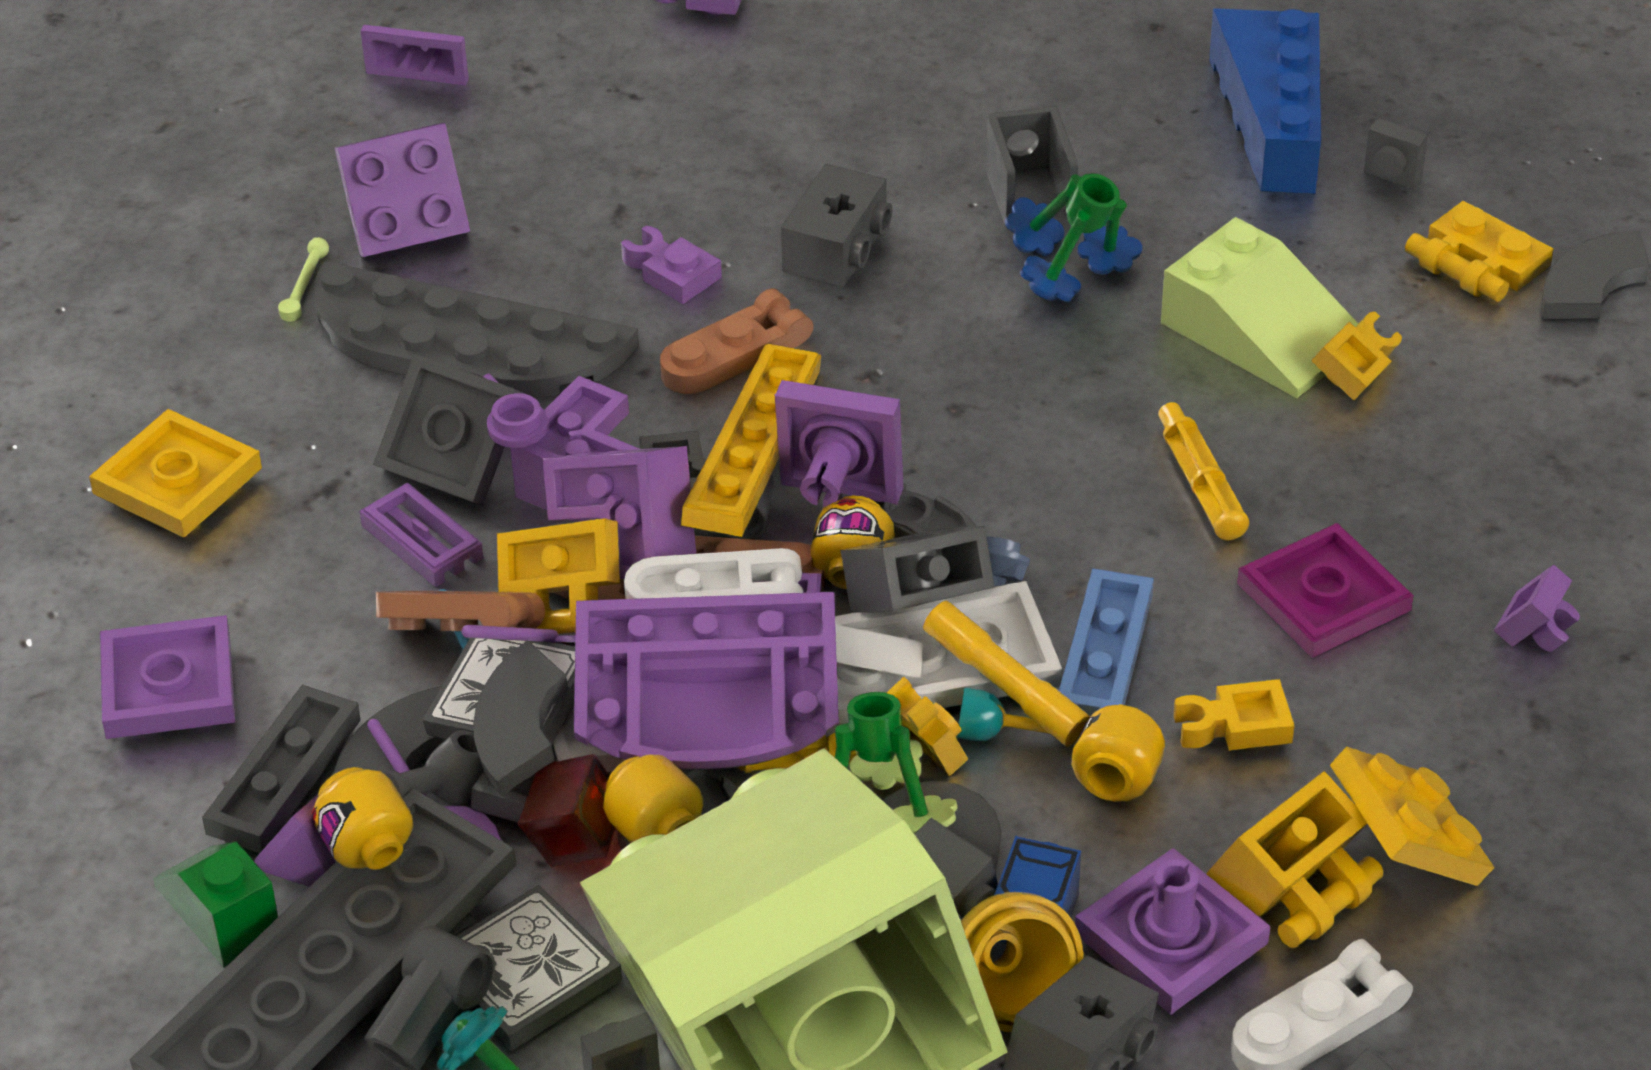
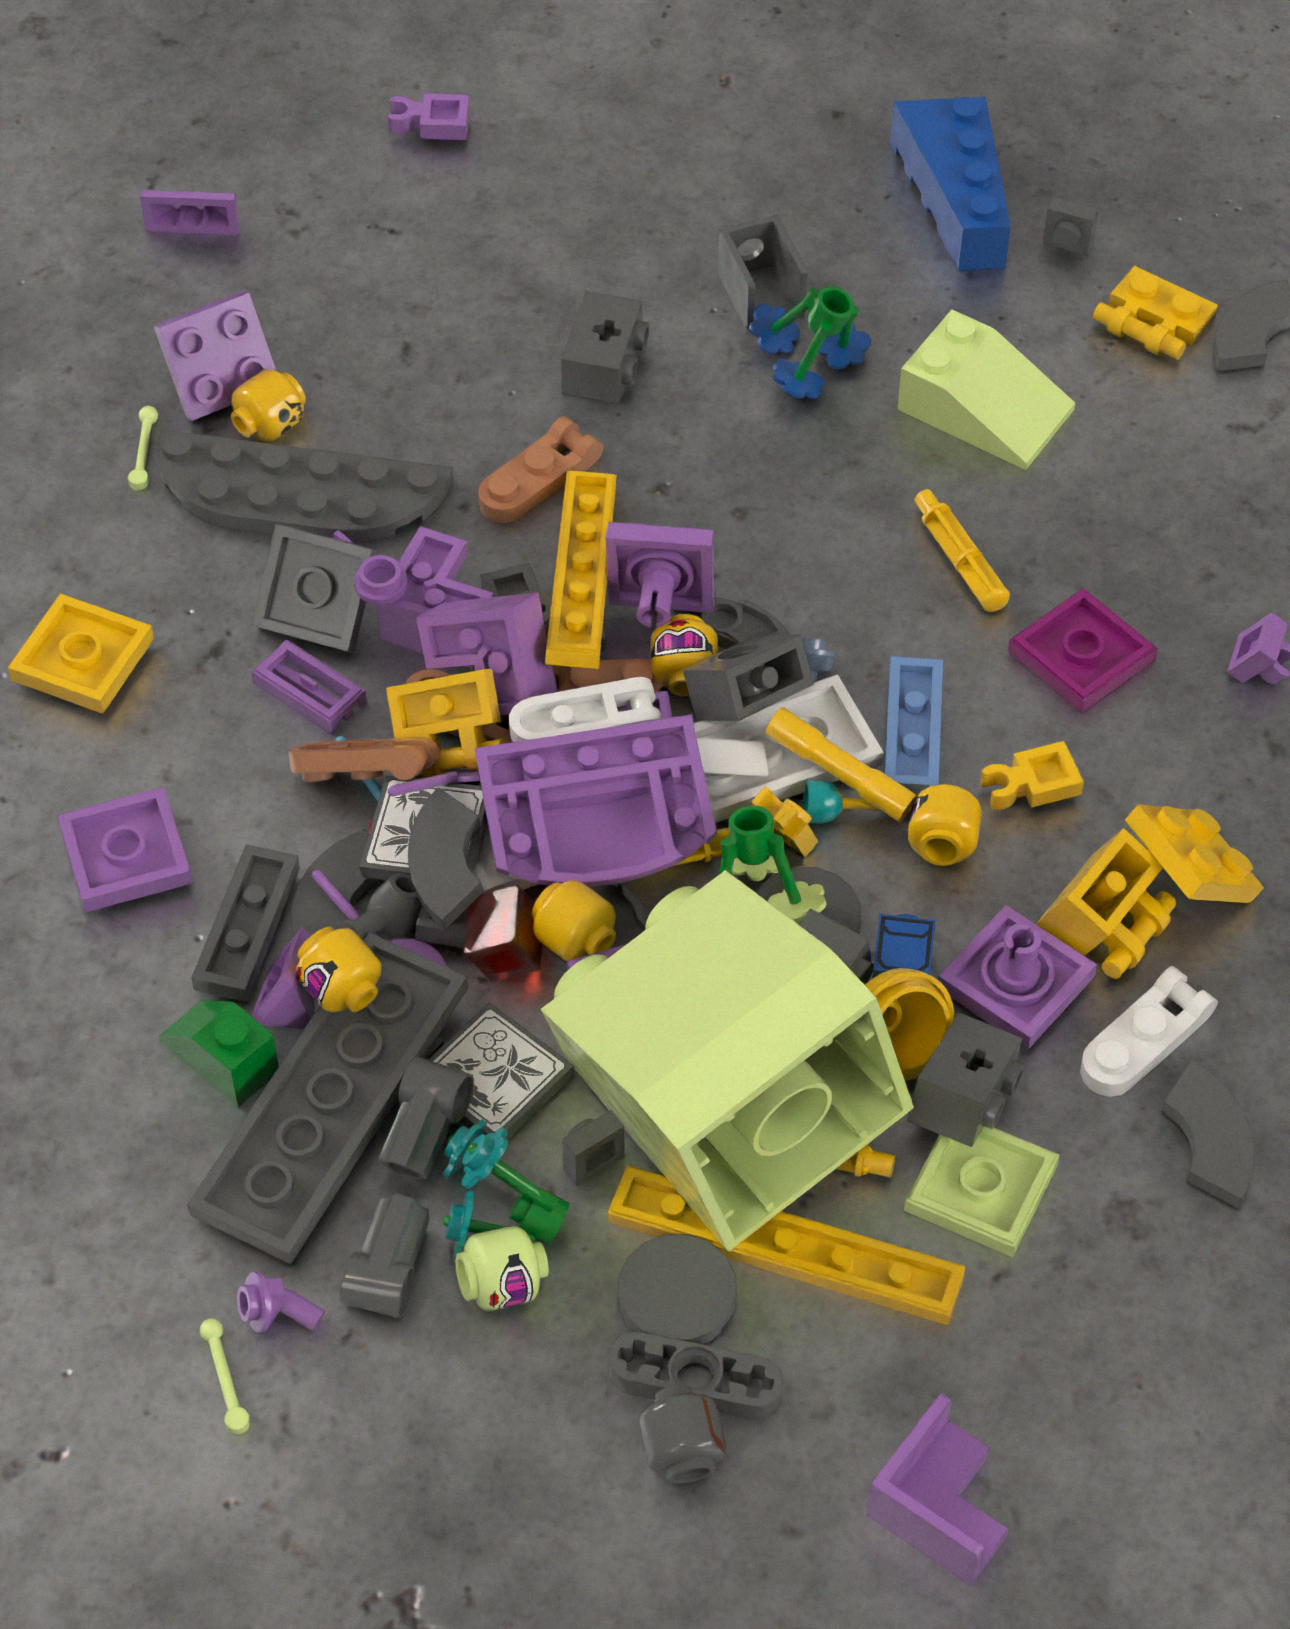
camera: 10 degrees left, 10 degrees up
medium lavender plate [621,226,722,304] -> none
yellow plate [1311,311,1402,400] -> none
none -> yellow head [231,369,306,443]

